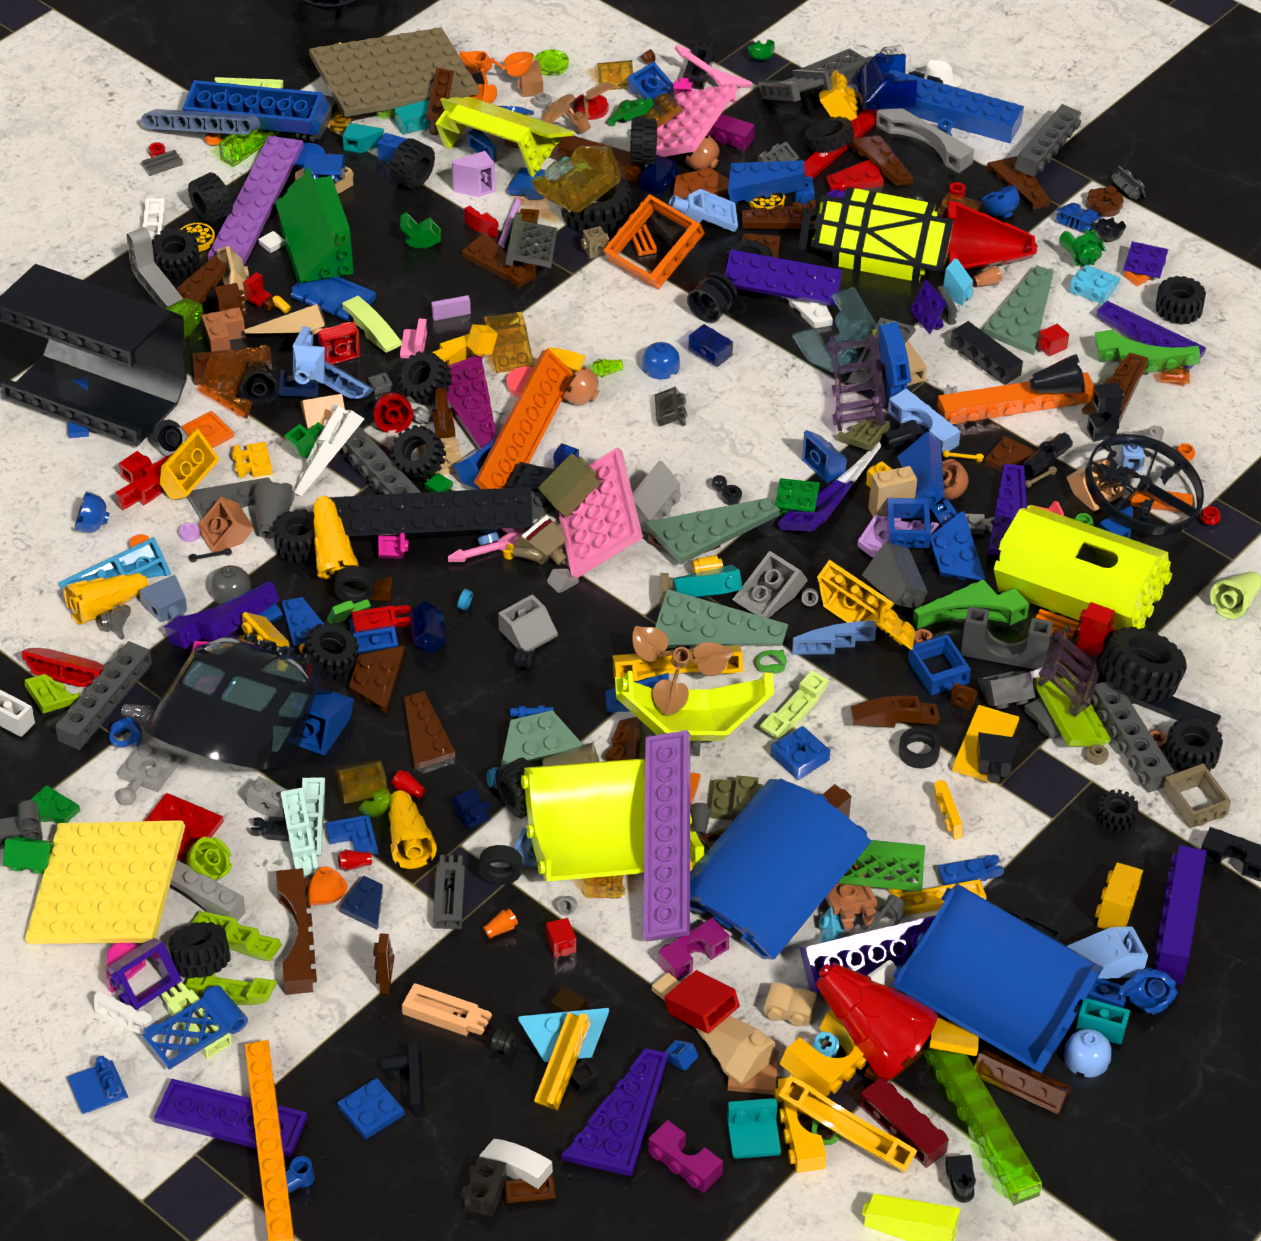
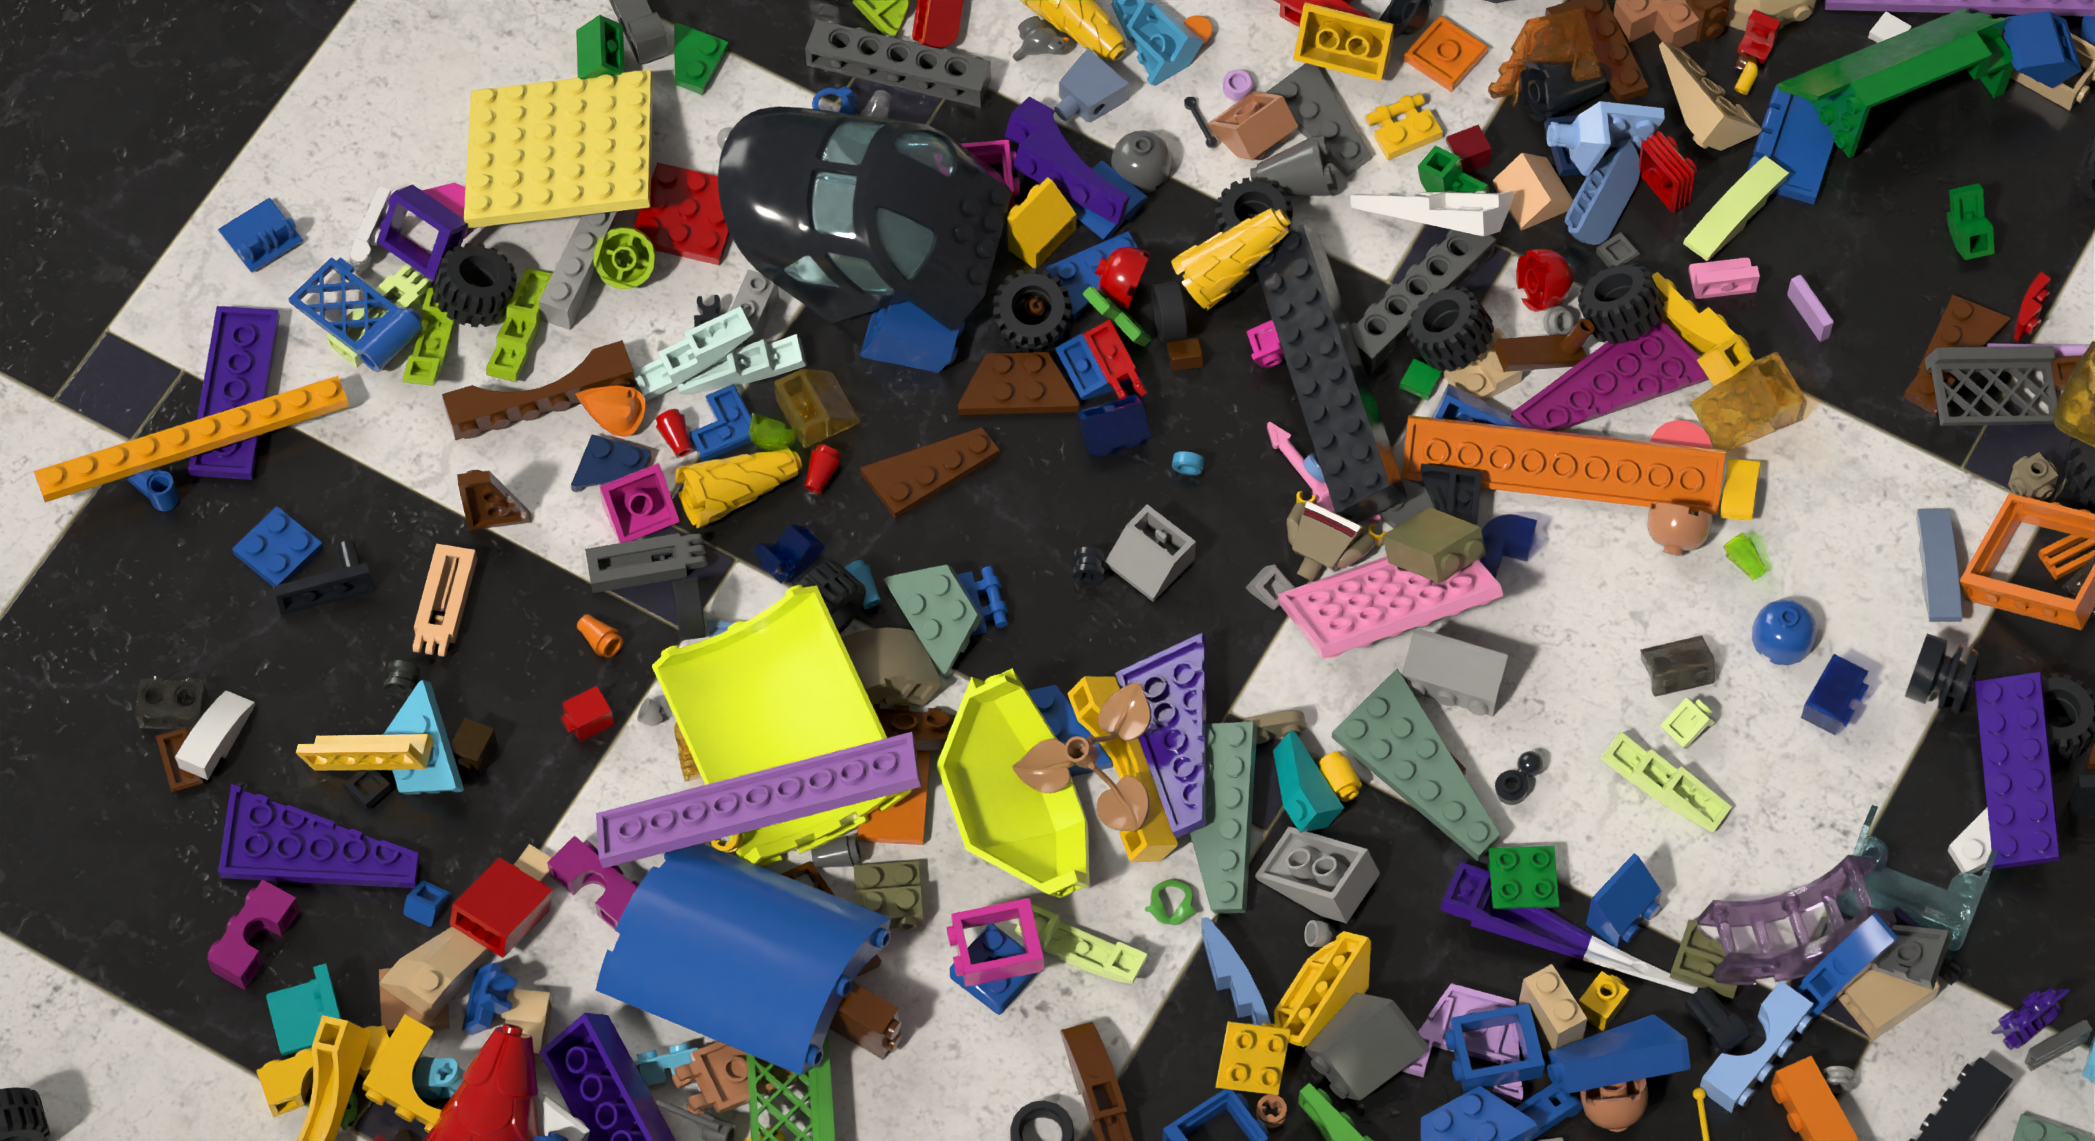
camera: 80 degrees right, 15 degrees up
none -> blue plate [462,962,518,1035]
none -> dark pink slope [599,463,680,543]
none -> dark pink window [946,898,1044,987]
none -> red cylinder [1095,246,1150,311]
none -> wing [1115,633,1206,838]
none -> dark red panel [1446,124,1492,174]
none -> yellowish green slope [1599,731,1732,833]
none -> yellowish green bracket [1660,697,1715,749]
none -> sand blue slope [1916,509,1962,622]

